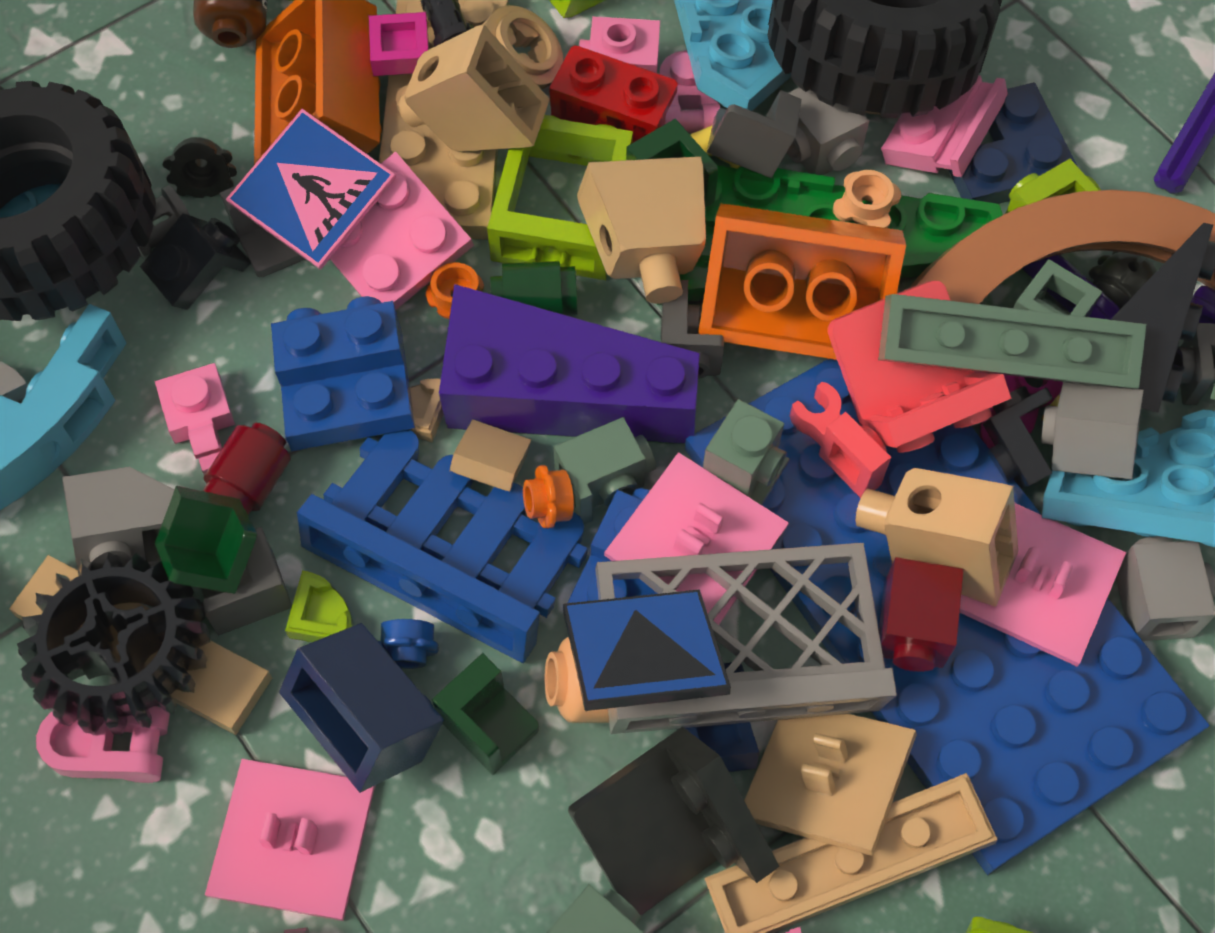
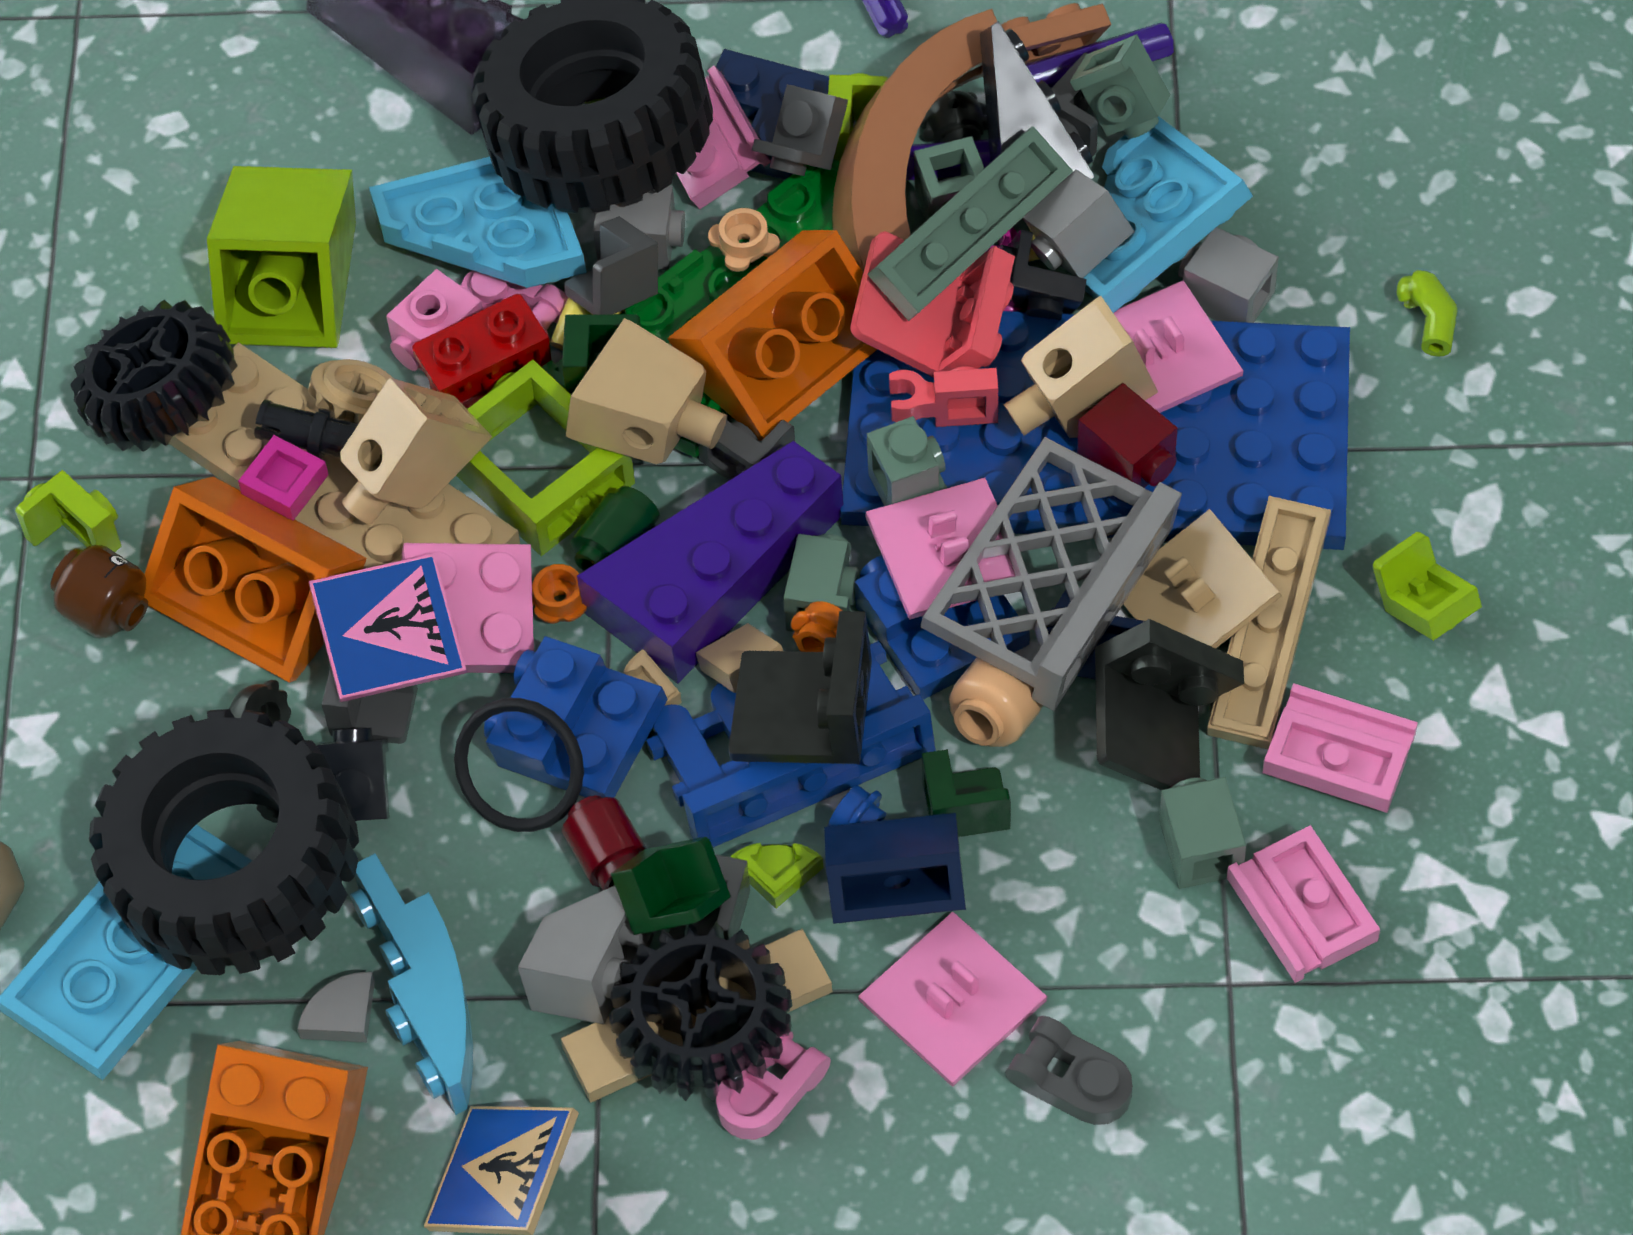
camera: 50 degrees left, 5 degrees down
bright pink plate [155,363,235,474] -> none
piece [563,589,731,711] -> none
none -> black tyre [454,698,584,832]
none -> pearl dark grey bracket [729,611,872,764]
none -> dark grey bracket [752,84,848,176]

